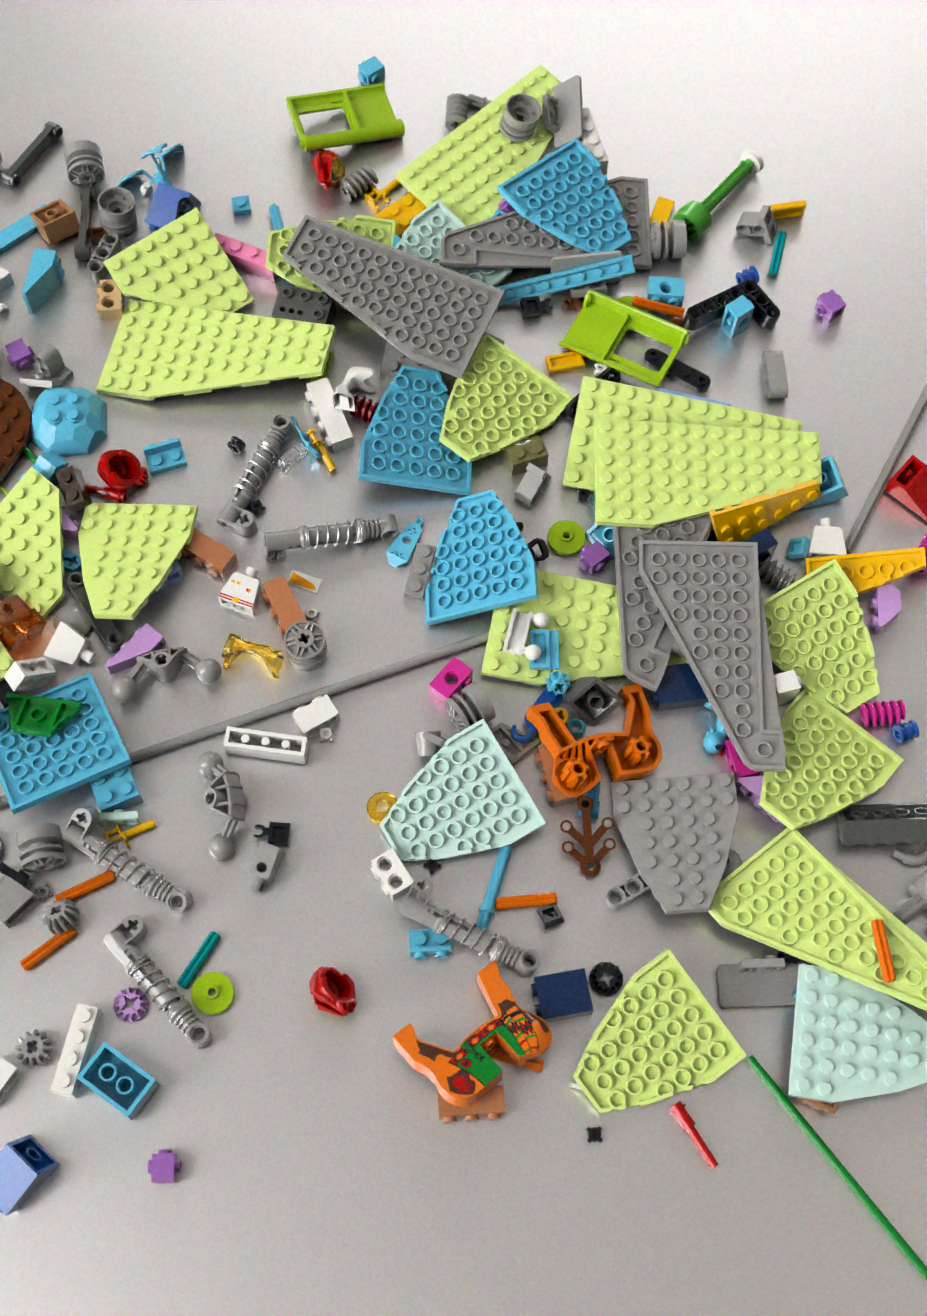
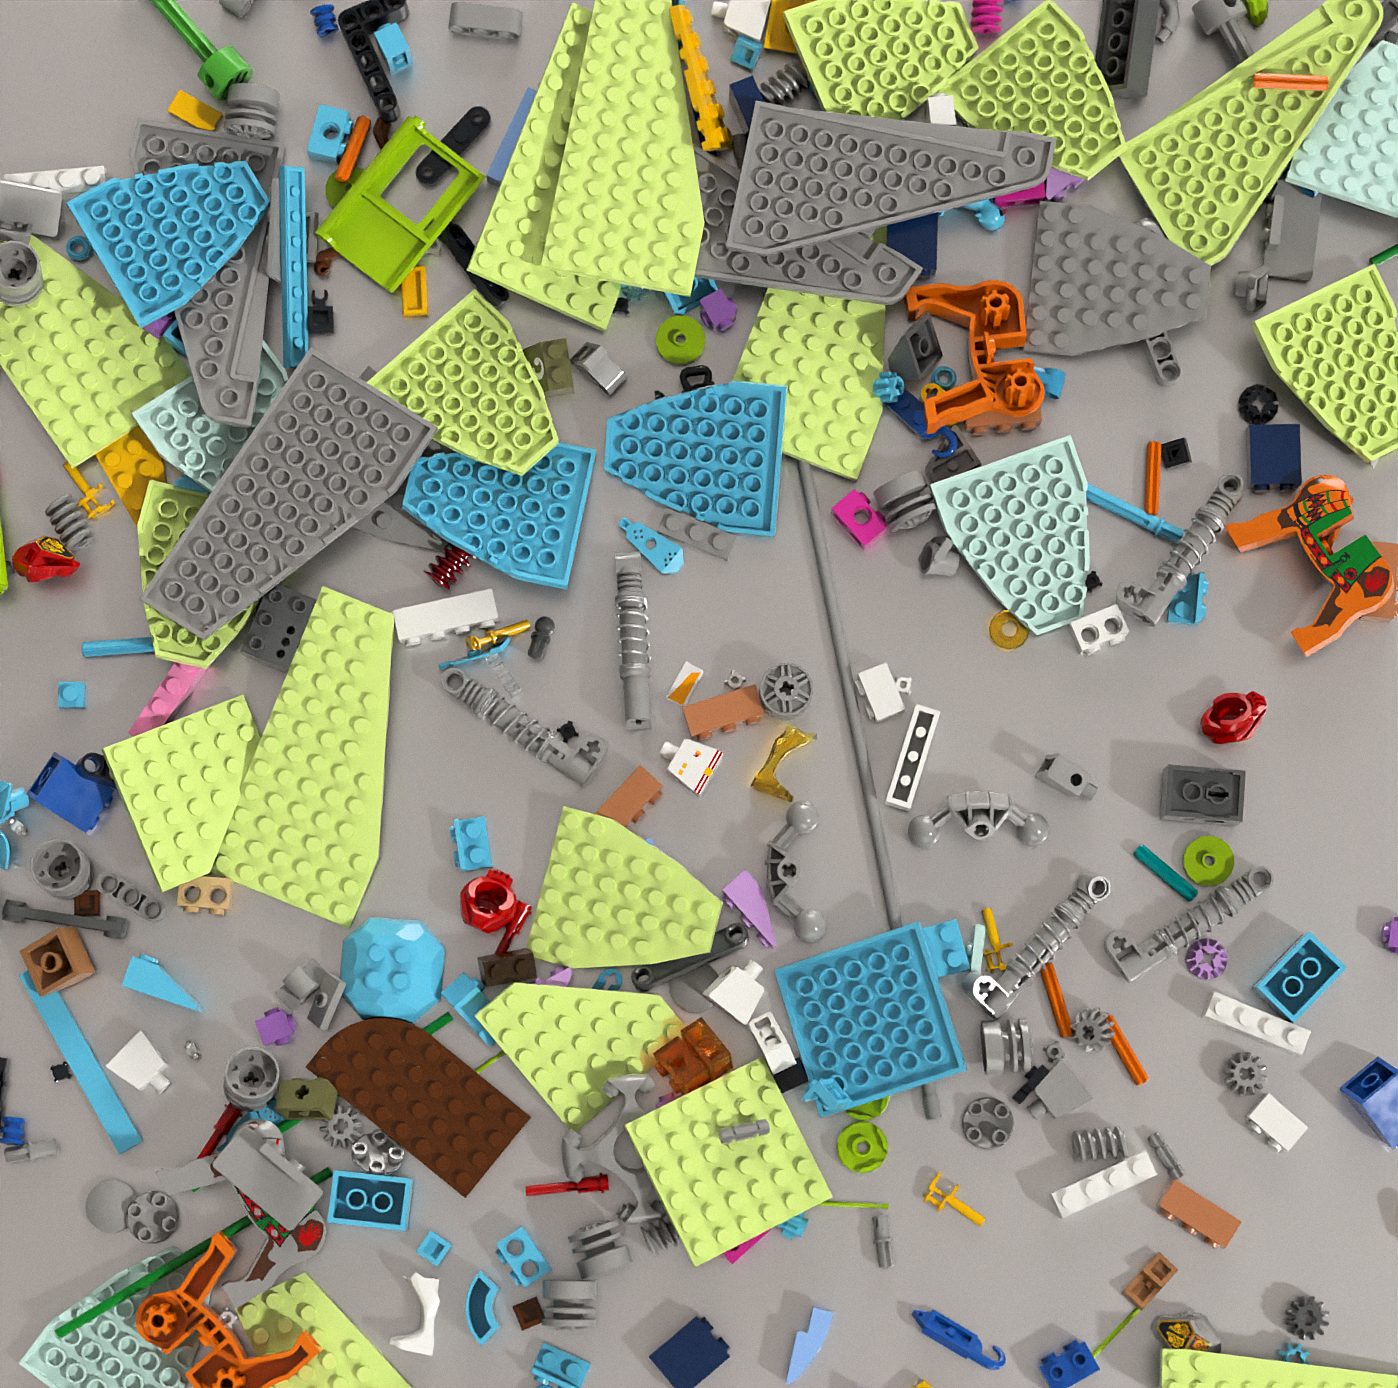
camera: 80 degrees left, 15 degrees up
green wing [6,693,83,738] -> none
black bush [227,436,246,454] -> none
black plate [254,822,291,845] -> none
white animal [333,367,376,412] -> none
white gear [502,608,549,660] -> none
medium azure plate [529,629,559,670] -> none
reddish brown plant [560,796,616,877] -> none
none -> dark grey axle [528,616,555,660]
none -> dark grey piece [1160,764,1246,826]
none -> light grey piece [1236,266,1269,312]

